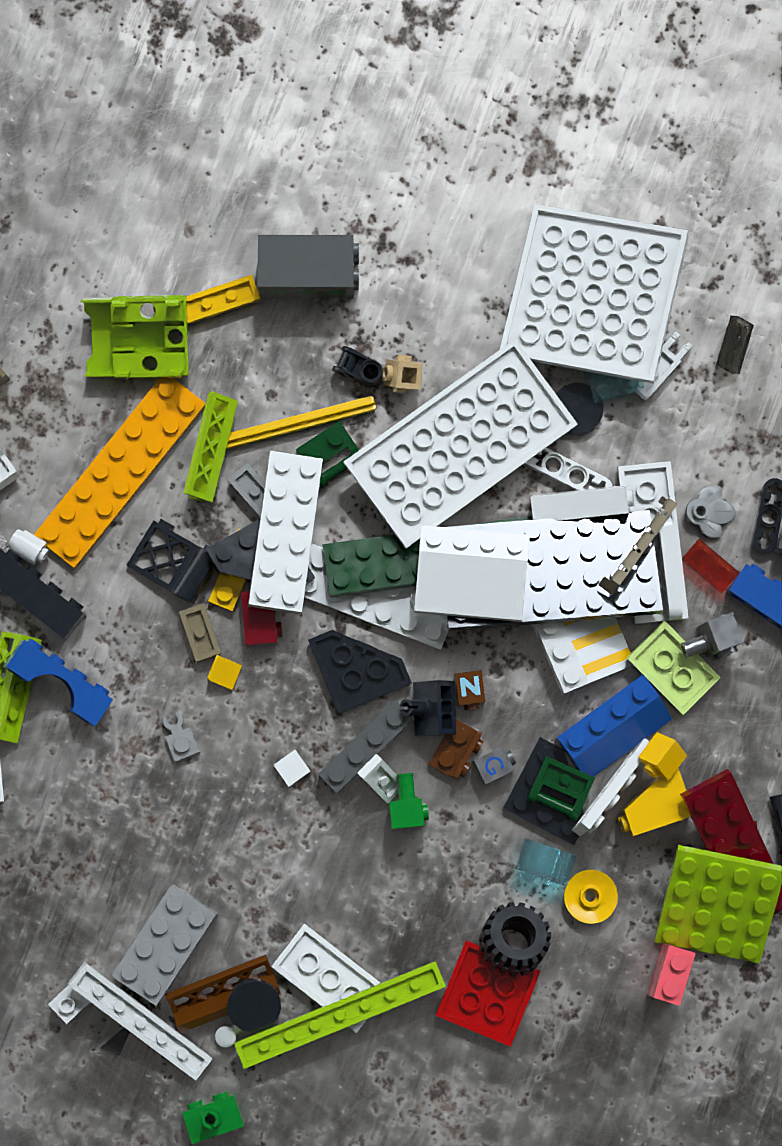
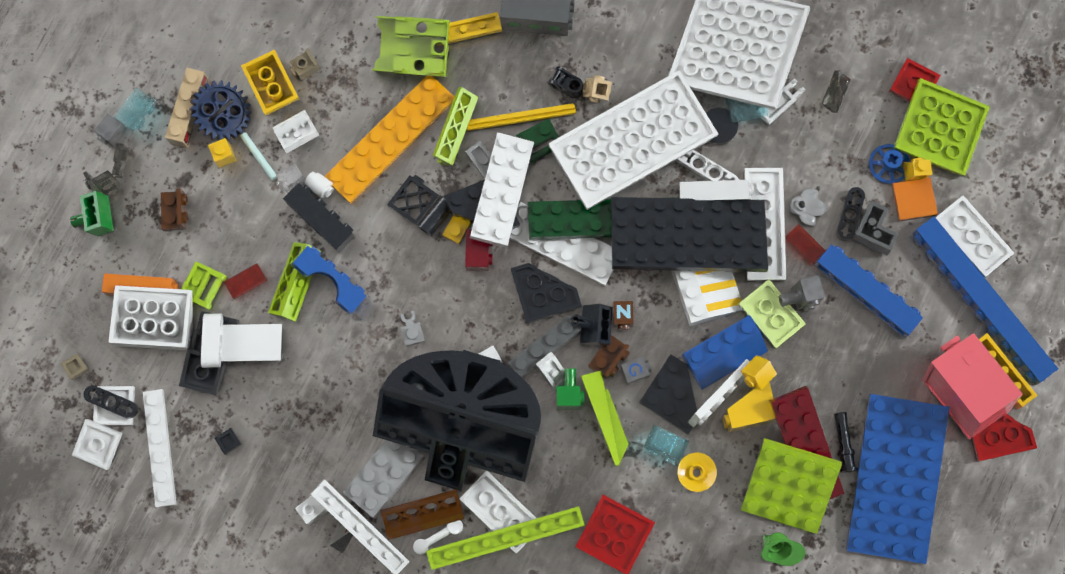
camera: 15 degrees right, 5 degrees down
dark tan plate [179,603,222,662] -> none
yellow slope [207,655,242,690] -> none
black tile [227,978,281,1033] -> none
white slope [414,526,530,622] -> none
black tyre [479,902,551,977] -> none
dark green plate [526,756,595,822] -> none
dark tan piece [598,496,678,595] -> none
coral brick [647,943,696,1006] -> none
white beam [657,517,683,621] -> none
none -> black piece [373,350,541,492]
none -> lime wedge [581,371,629,467]
none -> bright green piece [761,532,806,566]

